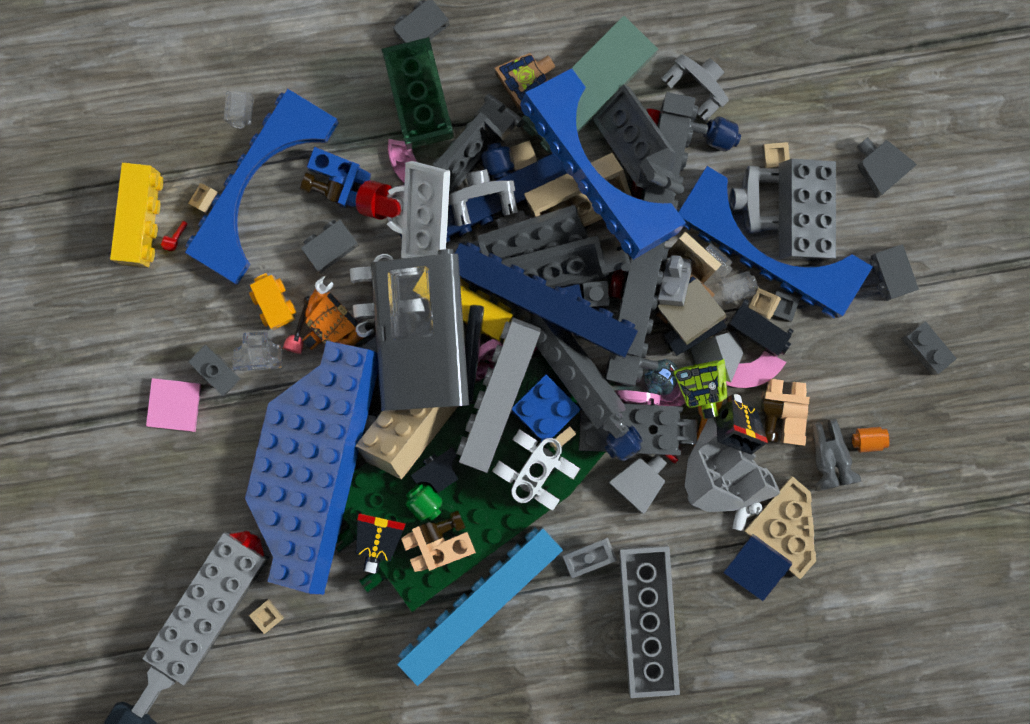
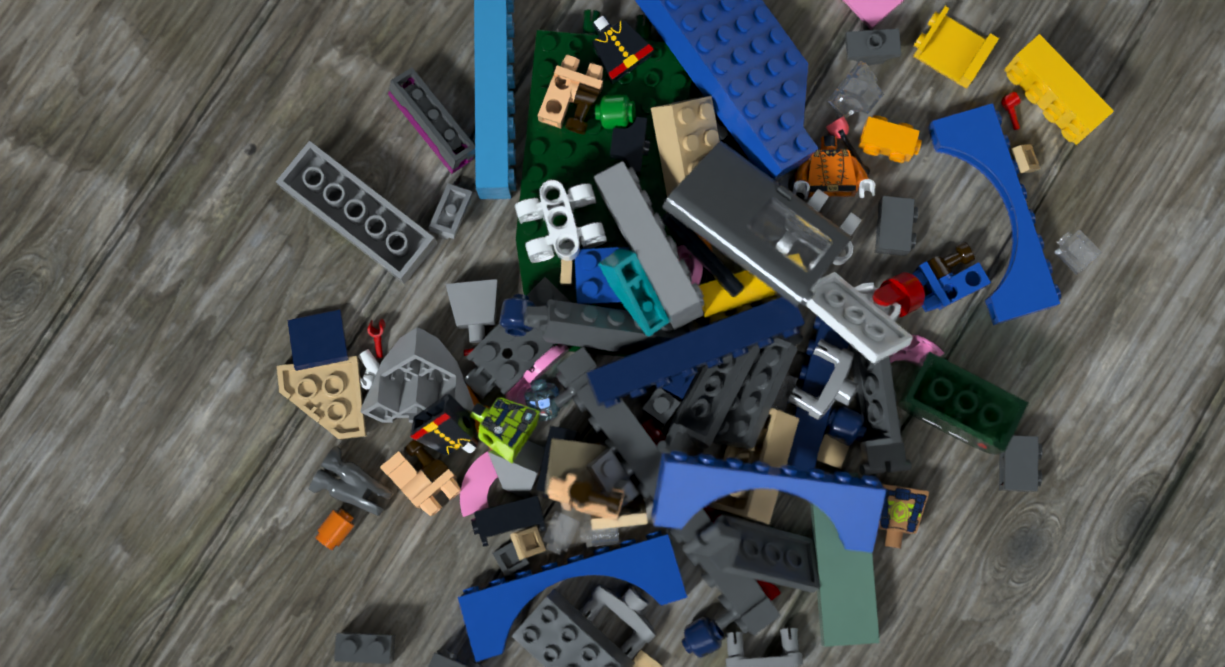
camera: 135 degrees right, 5 degrees down
none -> red hand [367,319,386,358]
none -> dark grey piece [388,68,475,174]
none -> hips [547,474,625,522]
none -> teal slope [598,249,670,337]
none -> yellow panel [914,6,999,89]

